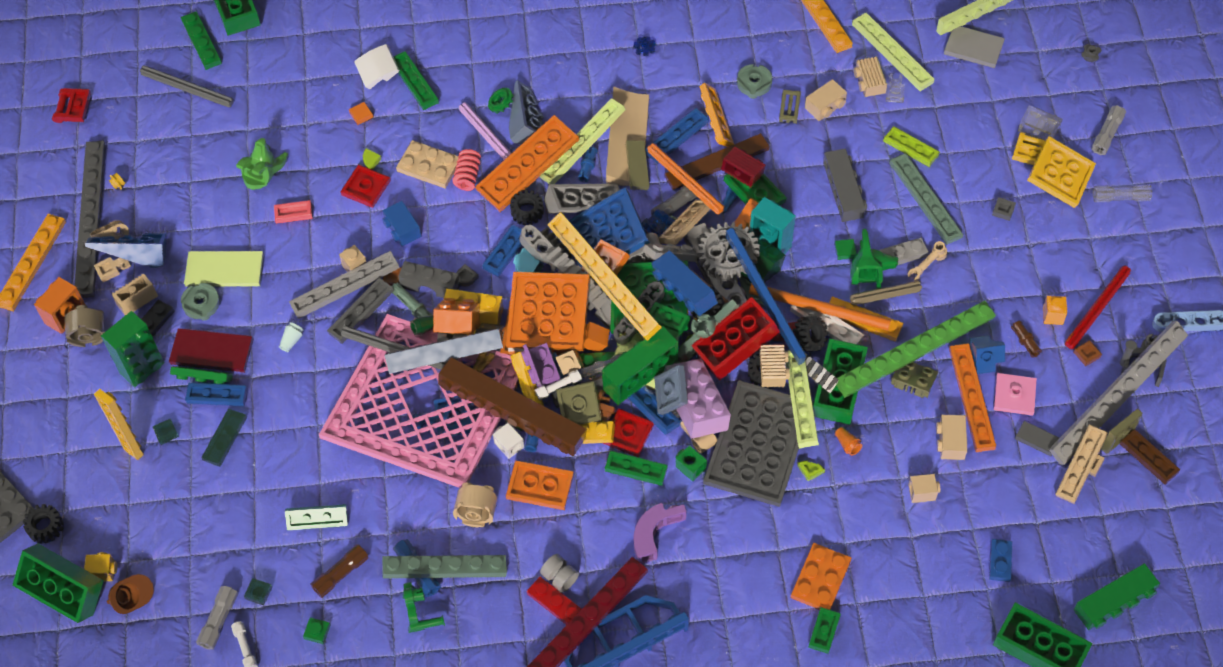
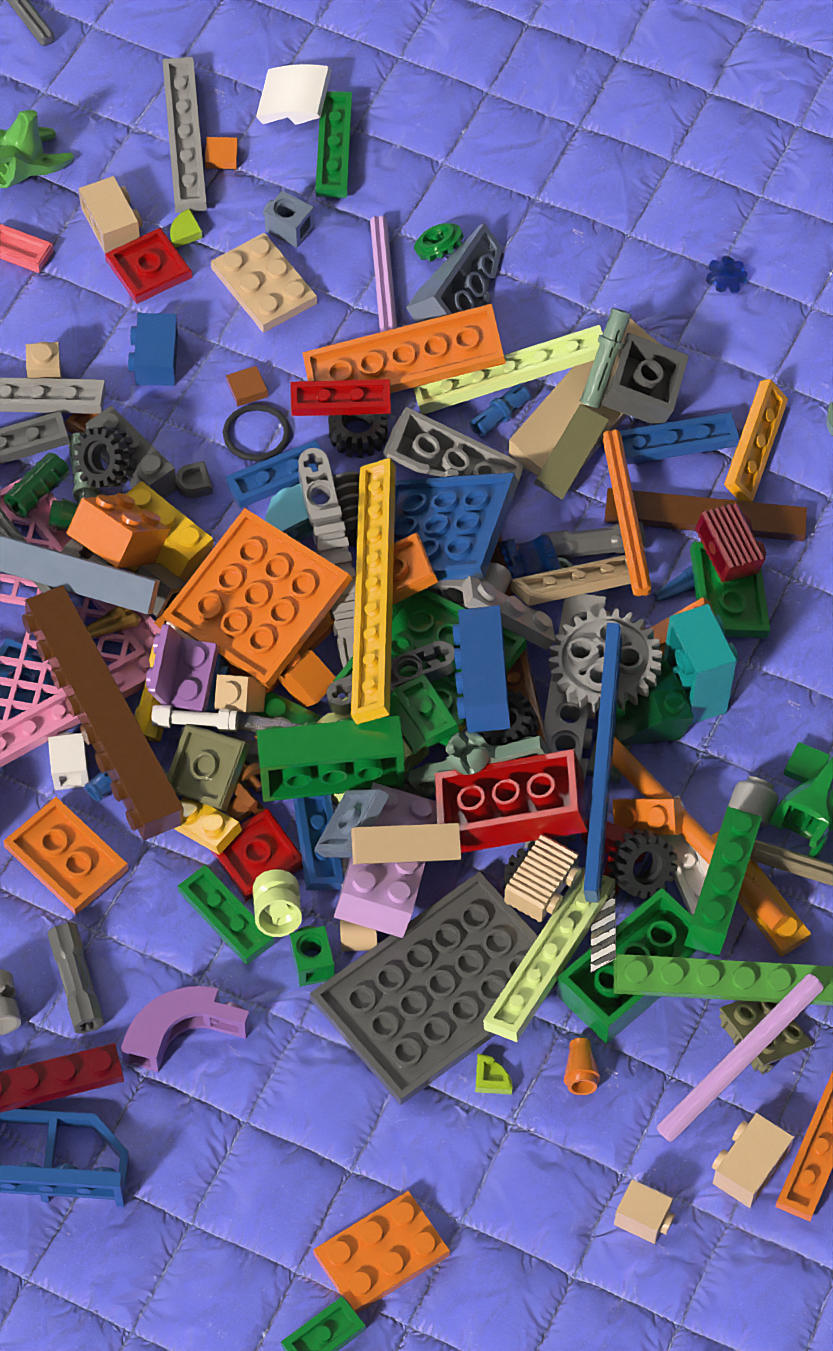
camera: 30 degrees right, 0 degrees up
coral piece [453,149,481,191] -> none
none -> dark green axle [4,452,69,518]
none -> dark grey axle [47,922,105,1034]
none -> black tyre [73,427,137,488]
none -> tan brick [78,176,143,253]
none -> light grey plate [162,57,207,213]
none -> black piece [222,404,291,461]
none -> dark orange tile [226,366,268,407]
none -> yellowish green wheel [253,870,302,937]
none -> sand blue brick [263,191,314,248]
none -> red plate [290,379,391,416]
none -> tan tile [351,823,461,865]
none -> sand green pin [579,307,632,408]
none -> dark grey brick [600,333,689,425]
none -> orange plate [612,798,683,835]
none -> lavender axle [657,973,824,1142]
none -> green brick [684,806,762,957]
none -> light grey head [728,776,779,827]

